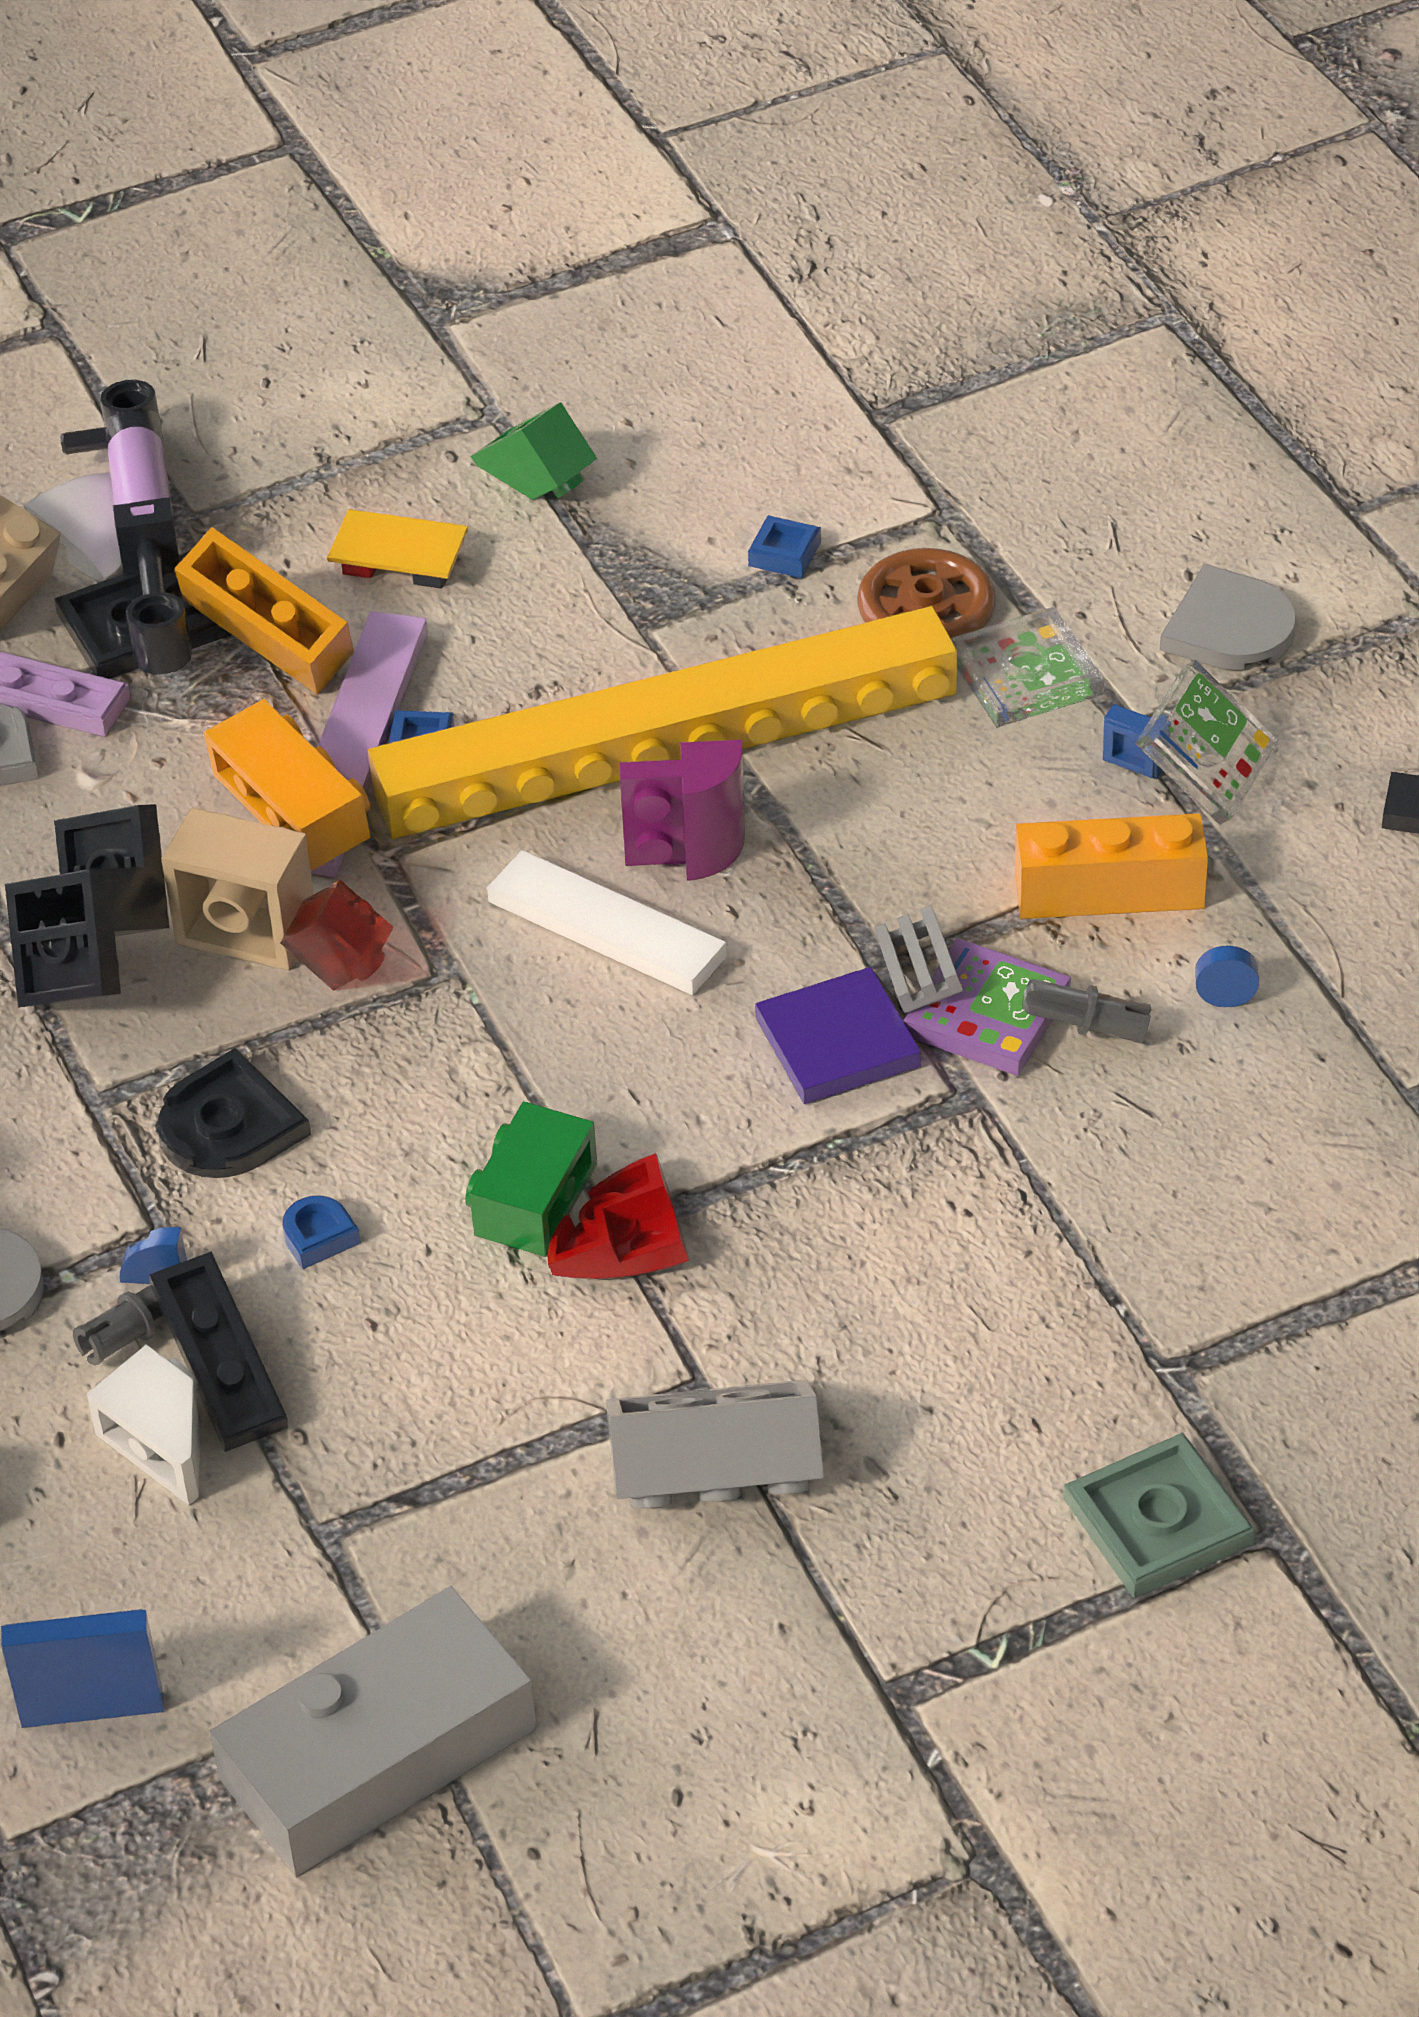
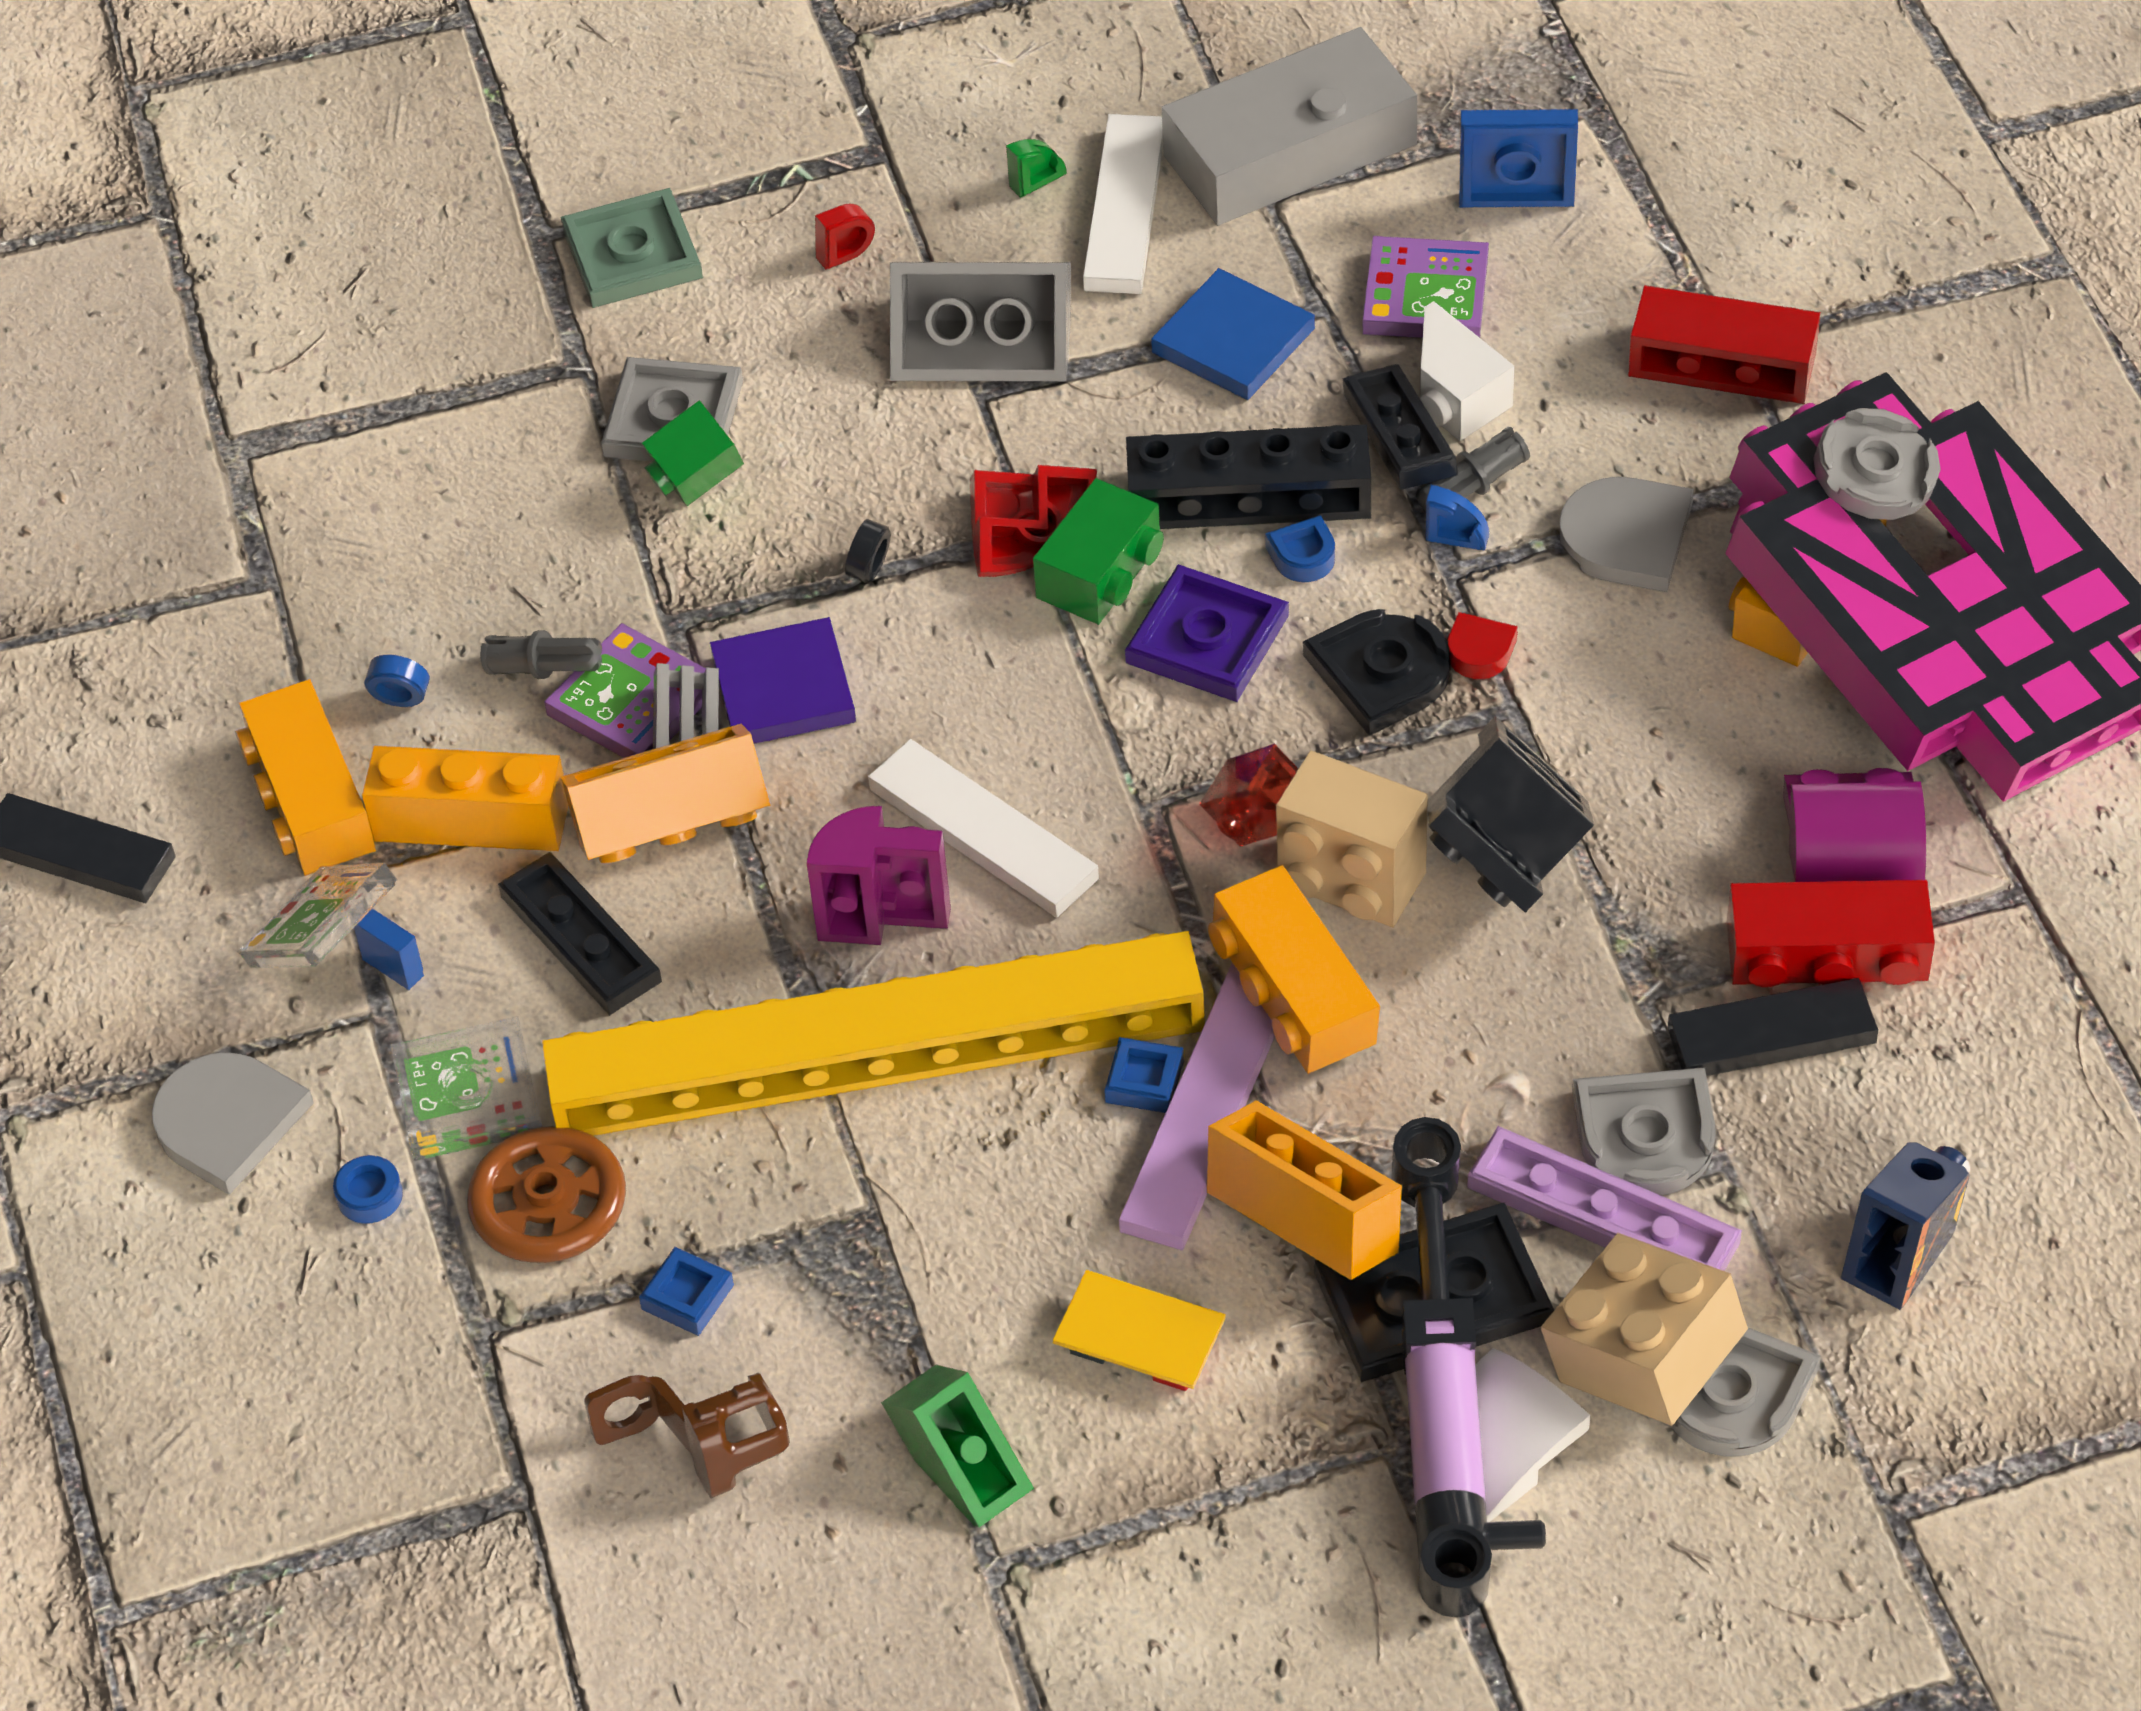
camera: 170 degrees left, 5 degrees up
none -> light orange brick [235,679,376,876]
none -> blue tile [333,1155,403,1224]
none -> black tile [498,852,662,1016]
none -> light orange brick [560,723,771,863]
none -> reddish brown piece [584,1373,790,1498]
none -> light grey tile [601,357,743,462]
none -> green brick [642,400,744,506]
none -> red tile [815,203,875,270]
none -> black tile [845,519,891,583]
none -> green tile [1006,139,1067,198]
none -> white tile [1083,114,1163,294]
none -> dark purple tile [1125,564,1289,702]
none -> black brick [1126,424,1371,529]
none -> blue tile [1151,268,1315,400]
none -> medium lavender tile [1363,236,1489,338]
none -> red tile [1448,612,1518,679]

